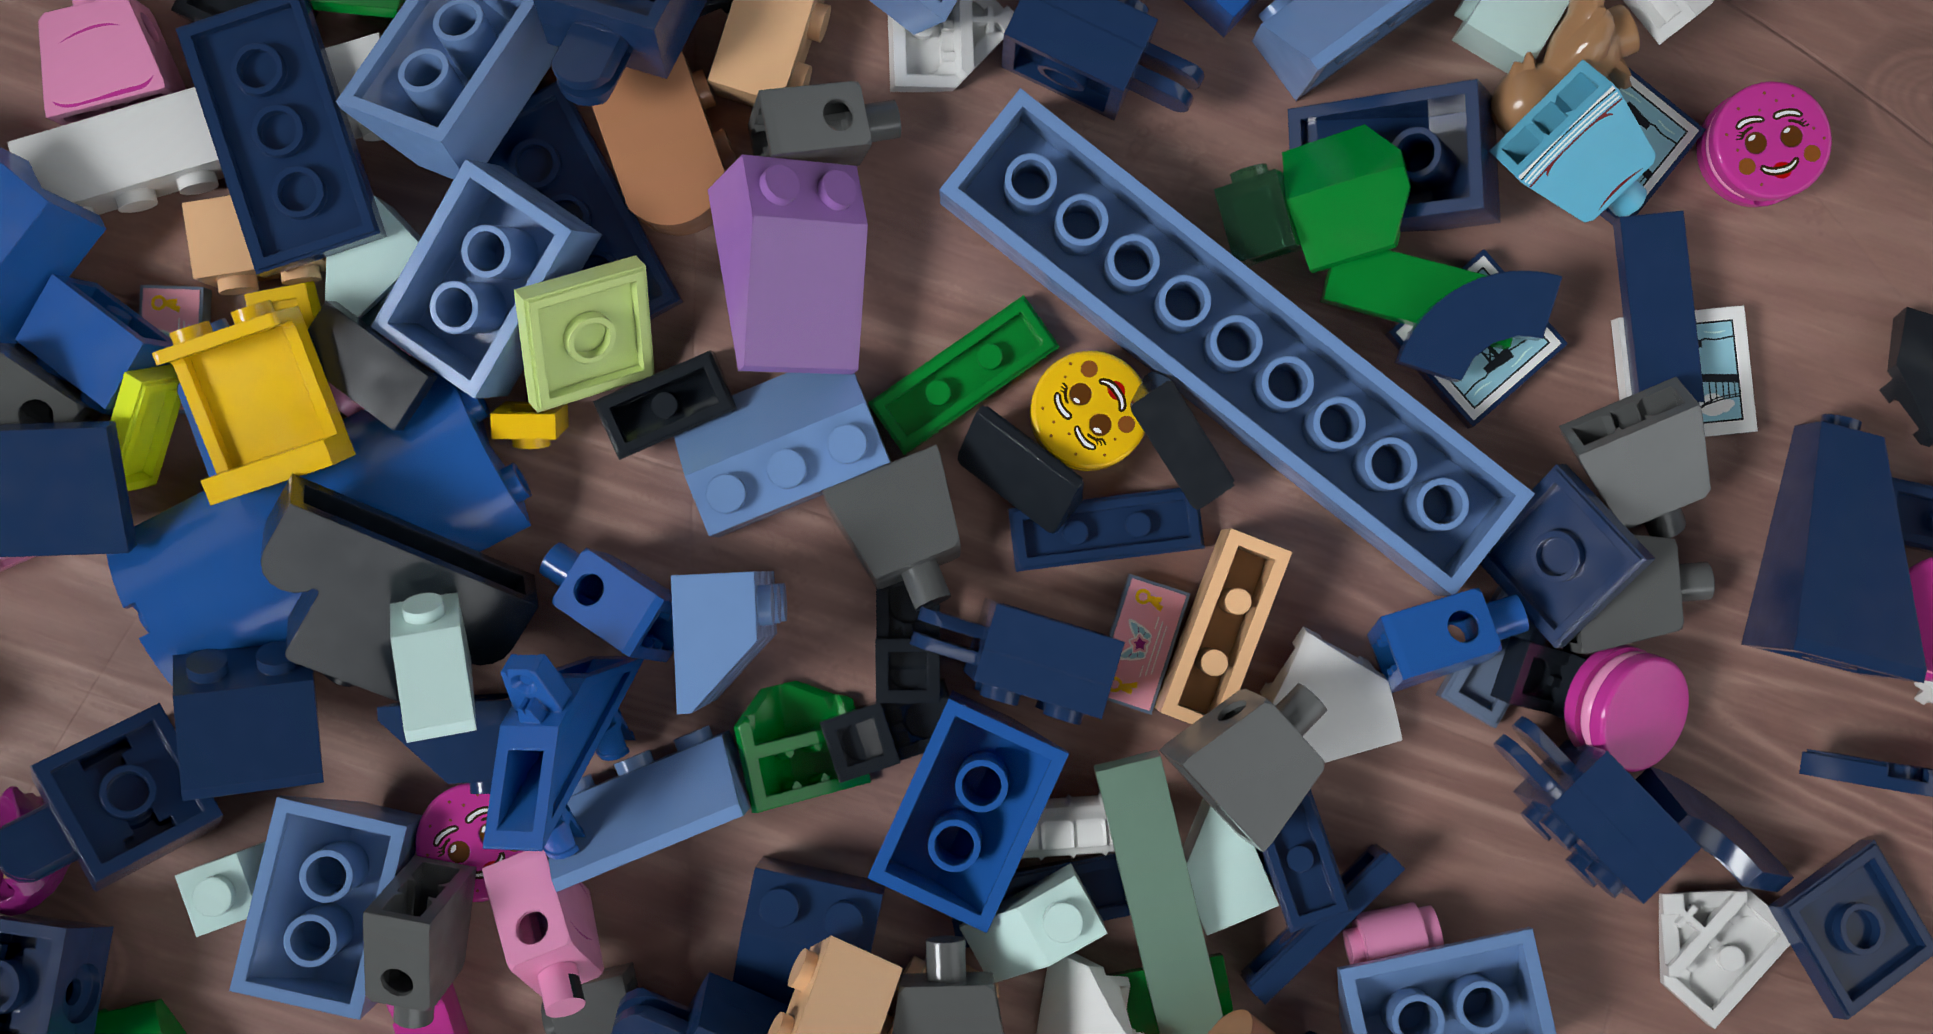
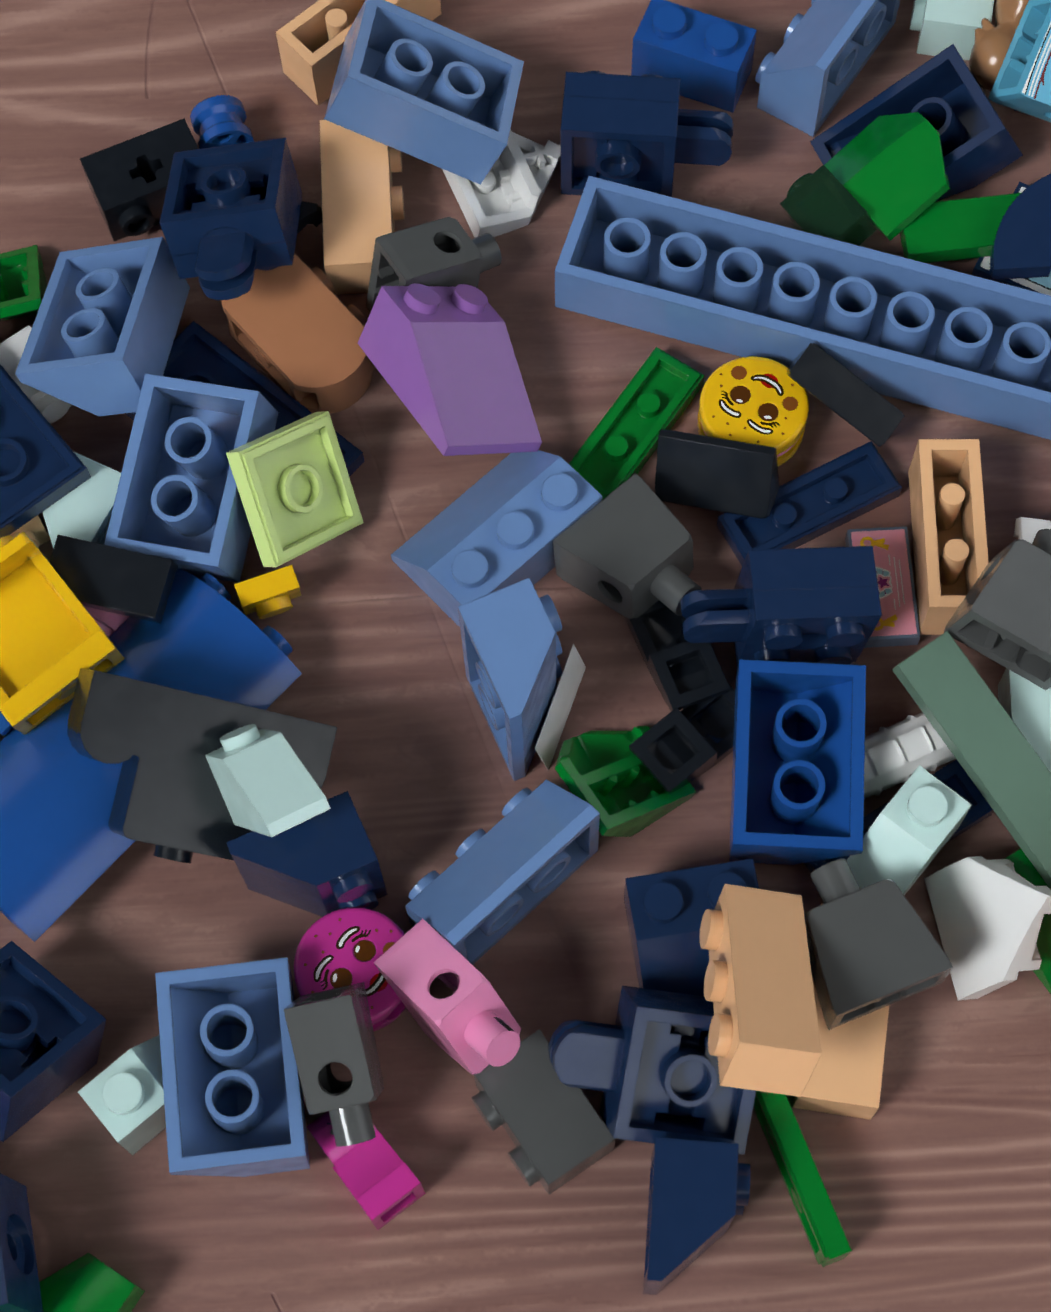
camera: 20 degrees left, 20 degrees down
dark blue slope [173,641,324,801] -> none
blue connector [483,654,644,860] -> none
blue torso [539,542,674,662] -> none
black slope [593,350,737,460] -> none
none -> white sticker [535,644,586,770]

